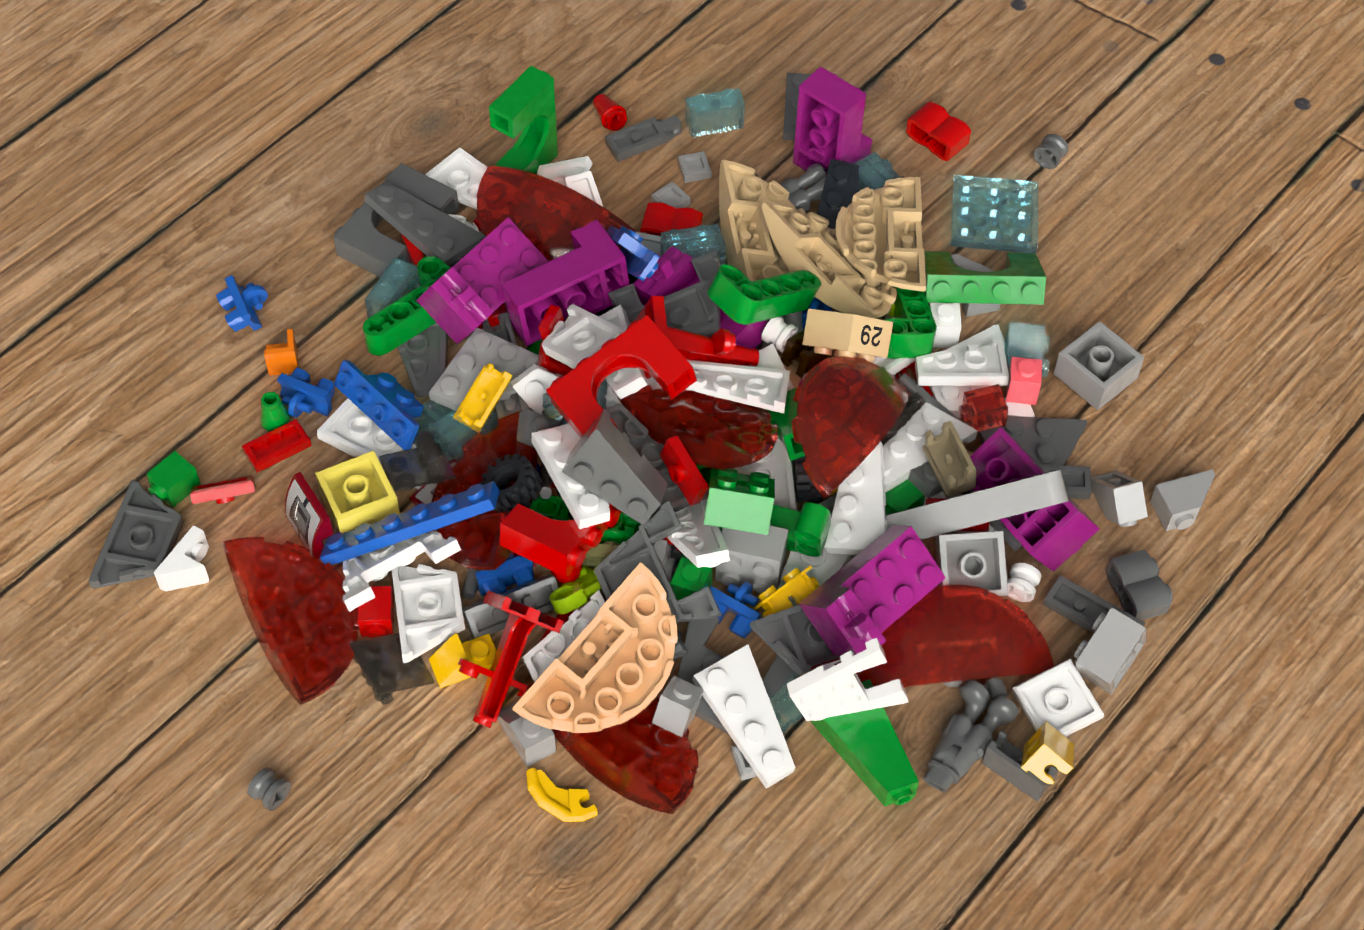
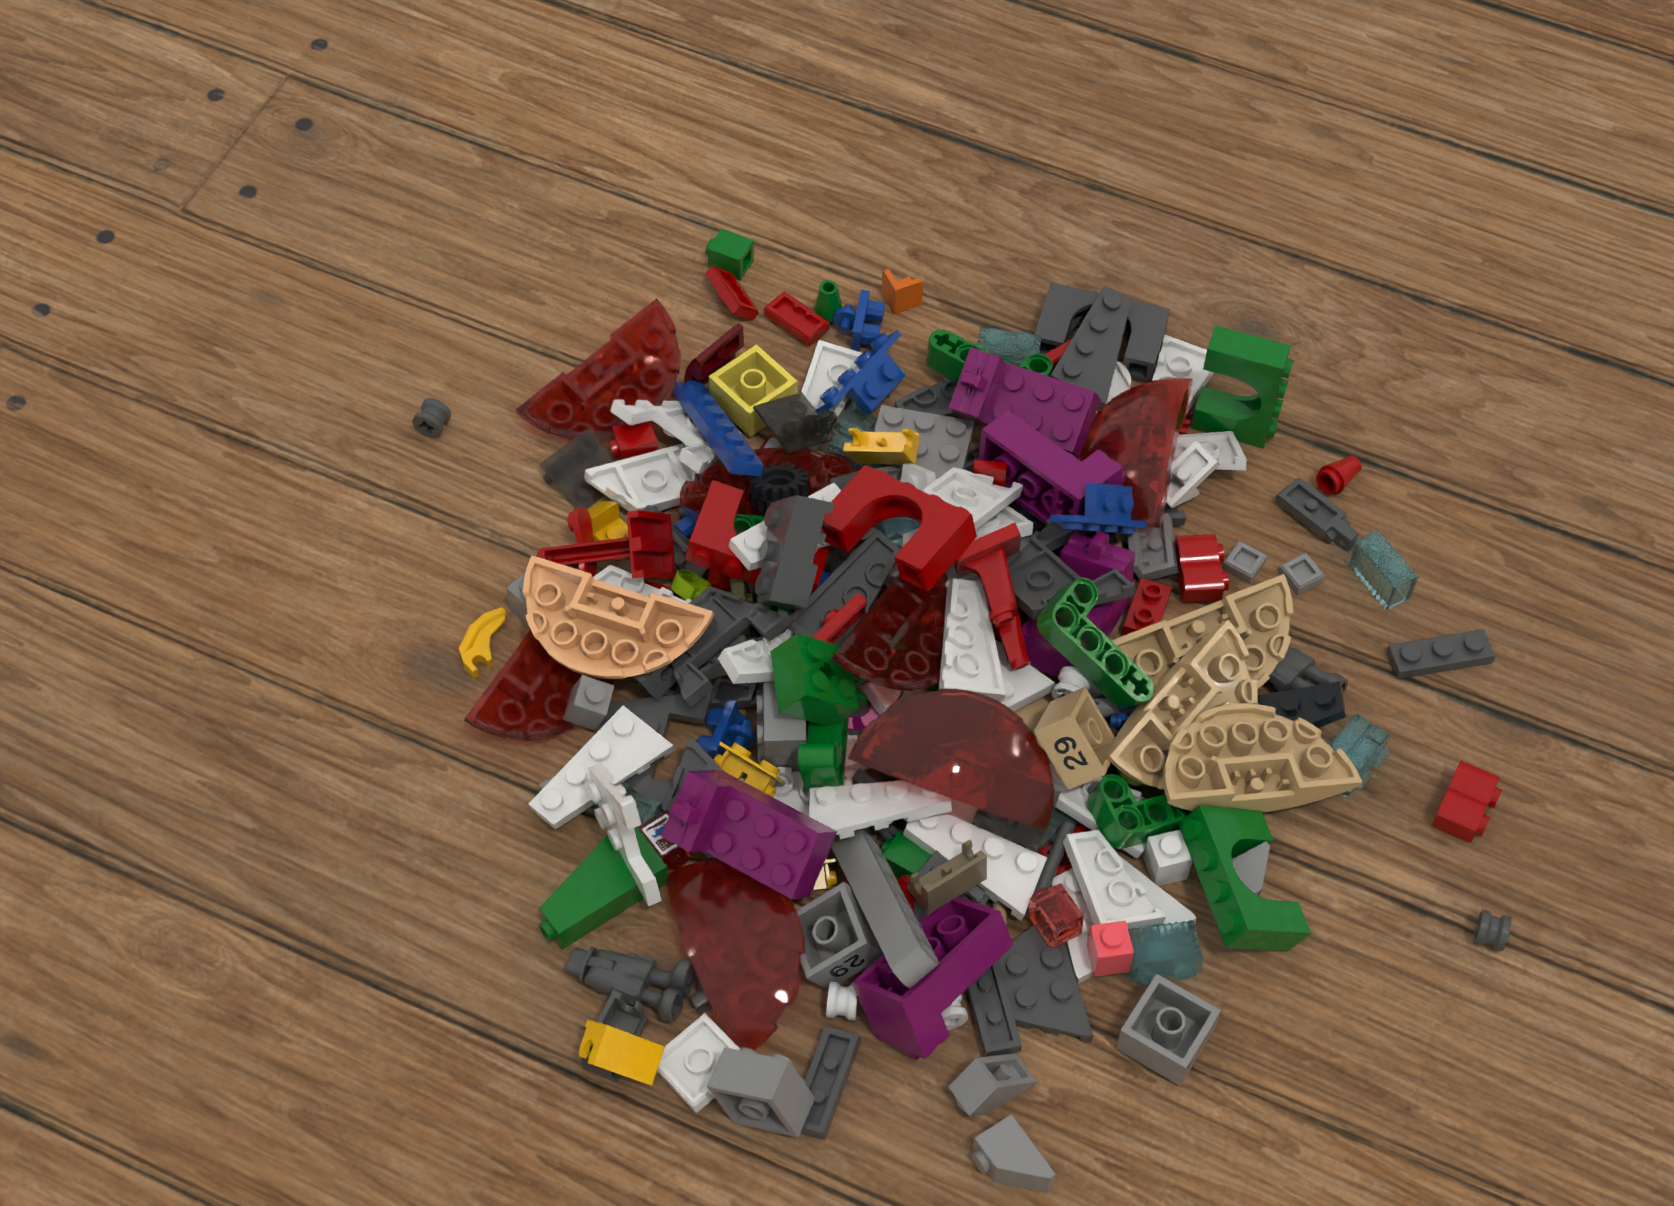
camera: 75 degrees right, 0 degrees up
dark grey wing [88,480,183,588] -> none
white slope [154,525,209,591] -> none
blue hips [216,275,268,332] -> none
clear light blue brick [660,224,726,266] -> none
green brick [670,557,712,601] -> none
magenta hinge [793,66,872,176] -> none
clear light blue plate [950,175,1038,253] -> none
dark grey brick [1105,549,1173,621] -> none

